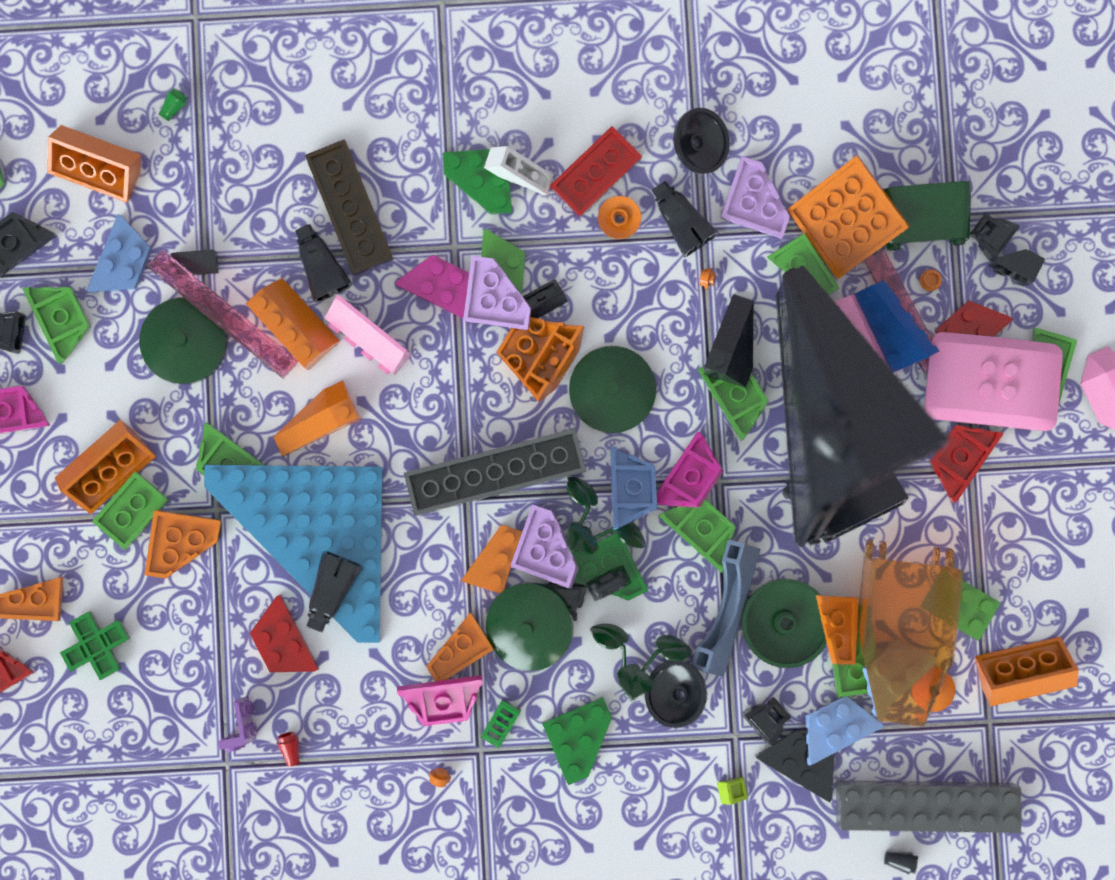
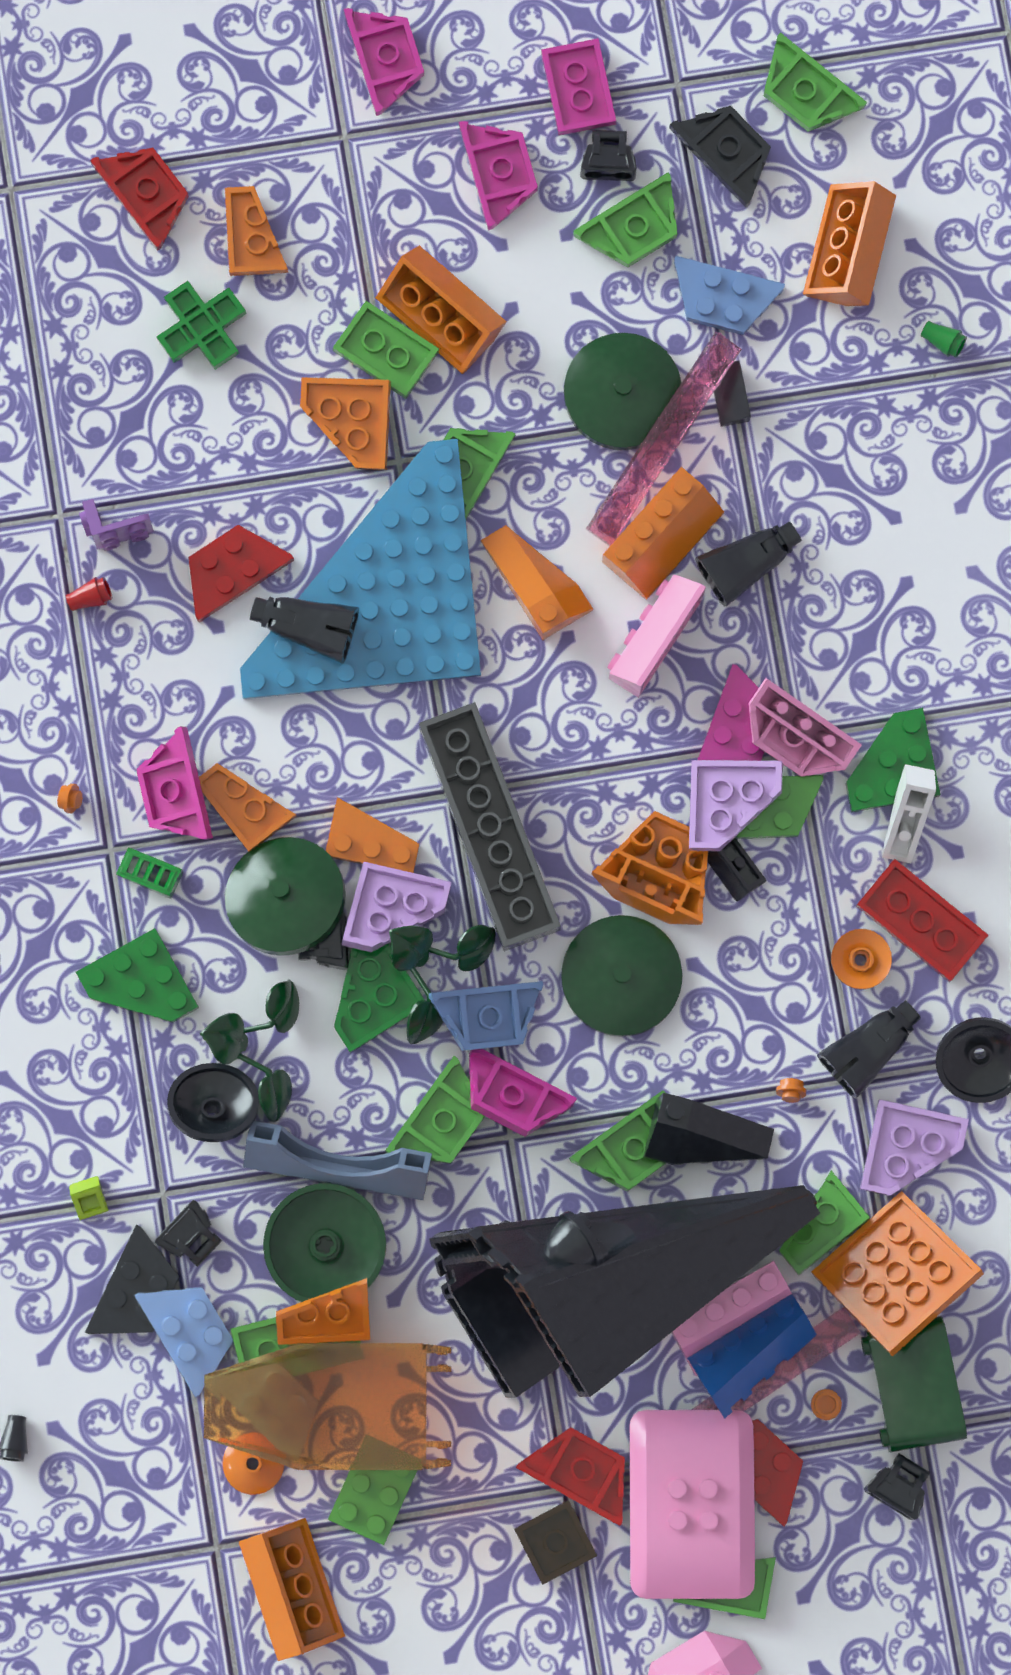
camera: 75 degrees right, 5 degrees down
dark brown plate [305,139,394,275] -> none
black piece [586,565,632,601] -> none
dark grey brick [836,780,1021,833] -> none
black slope [989,249,1045,286] -> none
none -> dark brown plate [514,1500,597,1585]
none -> bright pink wedge [749,678,862,777]

